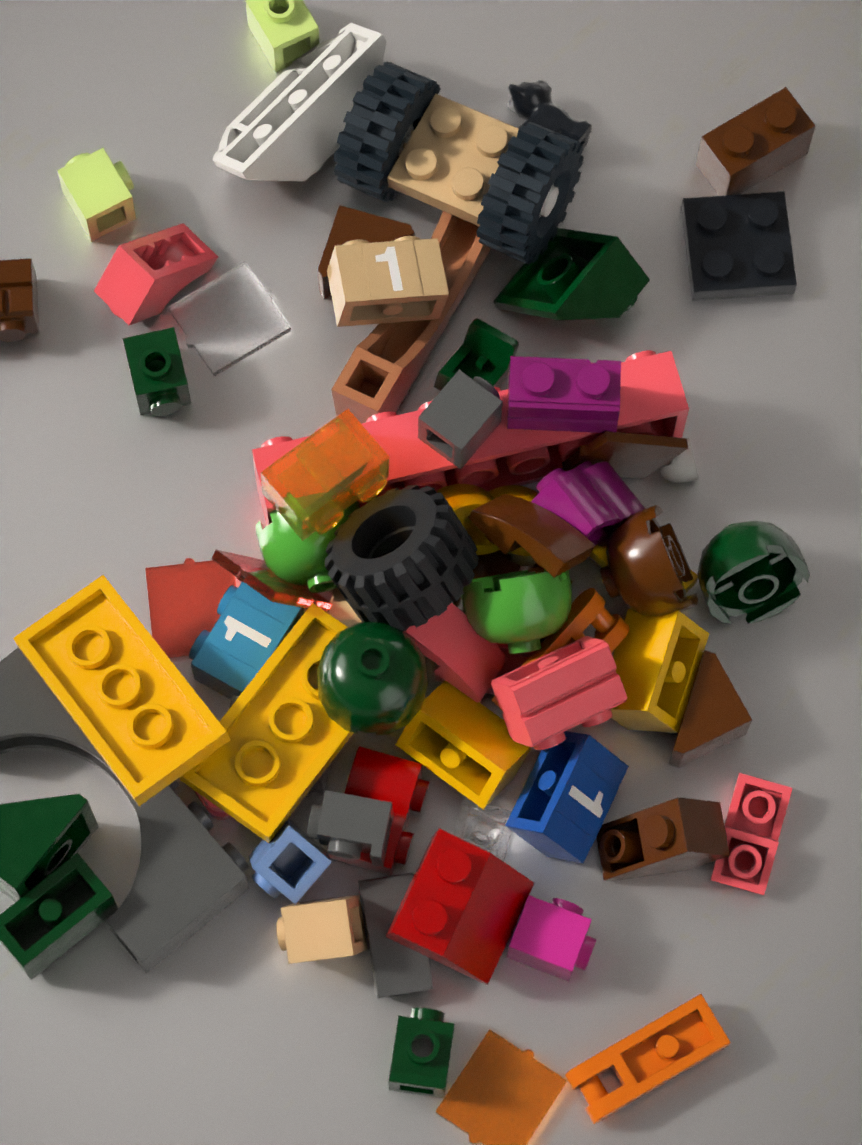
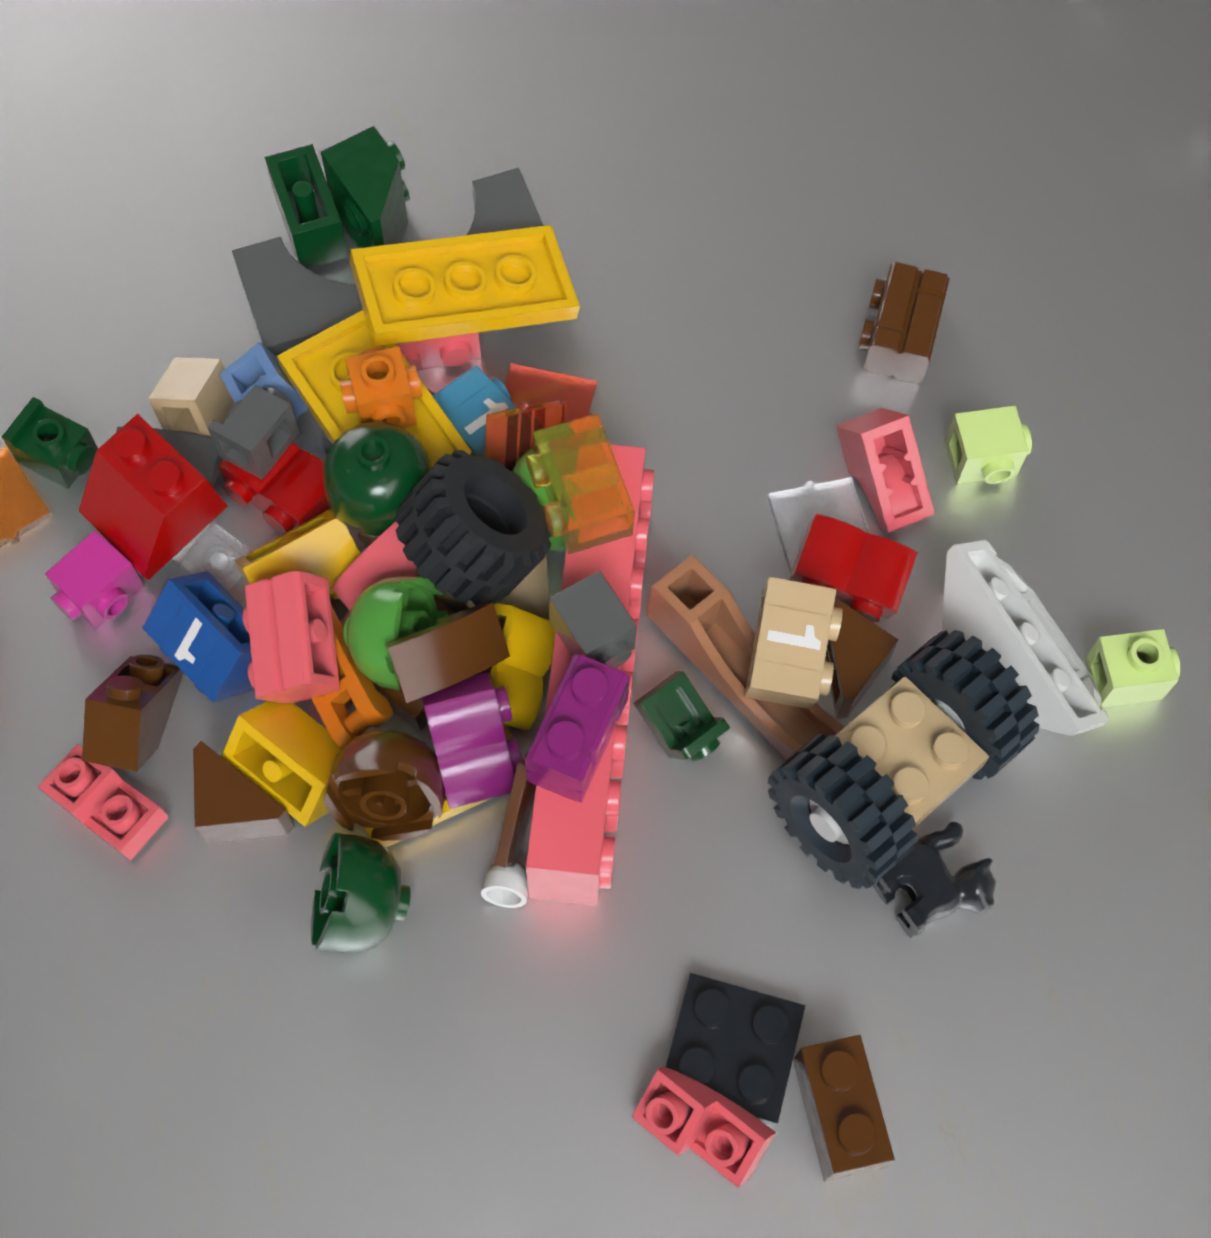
camera: 110 degrees right, 5 degrees down
dark green brick [123,327,191,416] -> none
dark green slope [493,228,650,321] -> none
none -> orange brick [339,346,422,428]
none -> coral slope [632,1066,776,1188]
none -> red brick [788,514,918,622]

